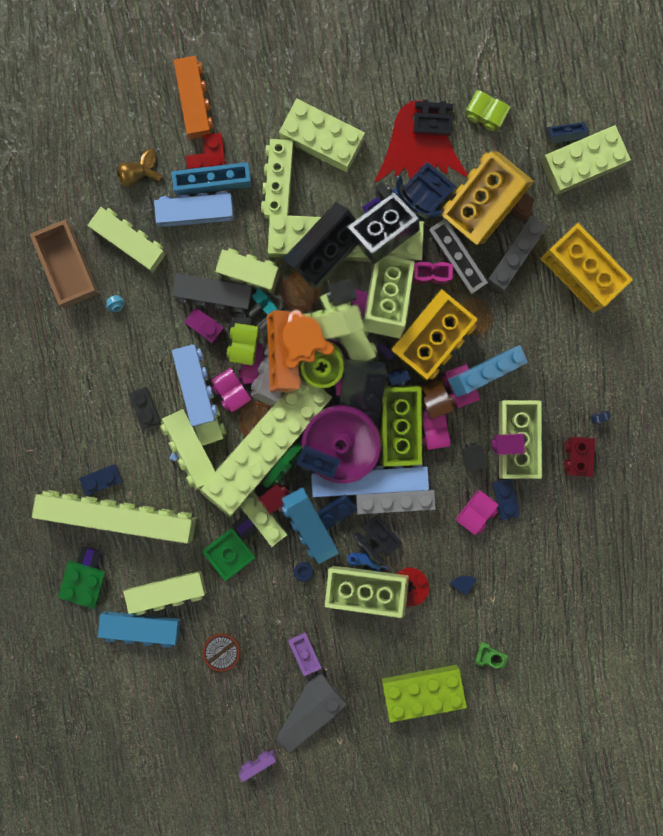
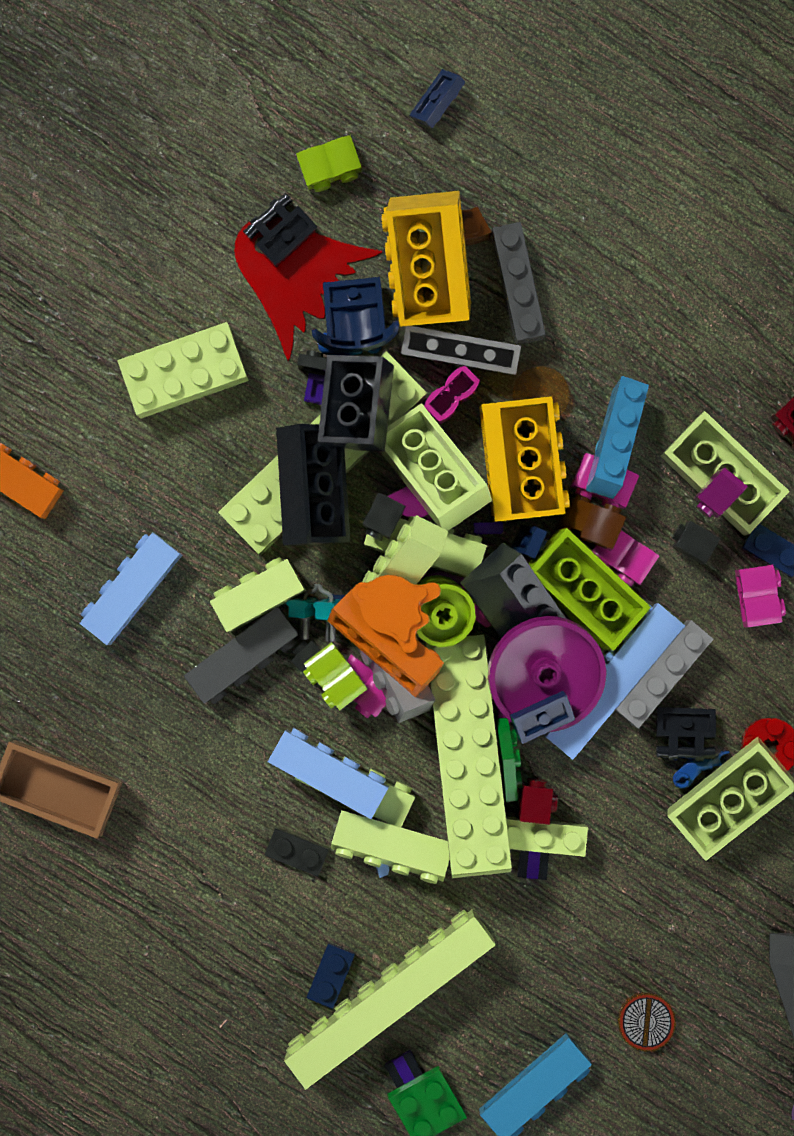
camera: 45 degrees left, 0 degrees up
yellowish green brick [87,207,166,272] -> none
medium azure plate [106,295,125,312] -> none
pearl gold piece [116,148,162,187] -> none
yellowish green brick [123,571,207,616] -> none
dark azure brick [171,162,252,196] -> none
magenta slope [184,307,226,345] -> none
red plate [186,133,225,169] -> none
green plate [202,527,256,581] -> none
dark pink brick [211,368,252,413] -> none
clear orange tile [238,402,271,436] -> none
yellowish green brick [261,139,294,219] -> none
clear orange tile [281,273,318,310] -> none
dark azure brick [282,488,339,564] -> none
medium lavender plate [288,632,322,676] -> none
dark blue tile [294,562,313,582] -> none
dark blue plate [317,494,357,530] -> none
yellowish green brick [540,125,631,196] -> none
yellow brick [540,223,633,313] -> none
dark blue tile [590,410,611,424] -> none

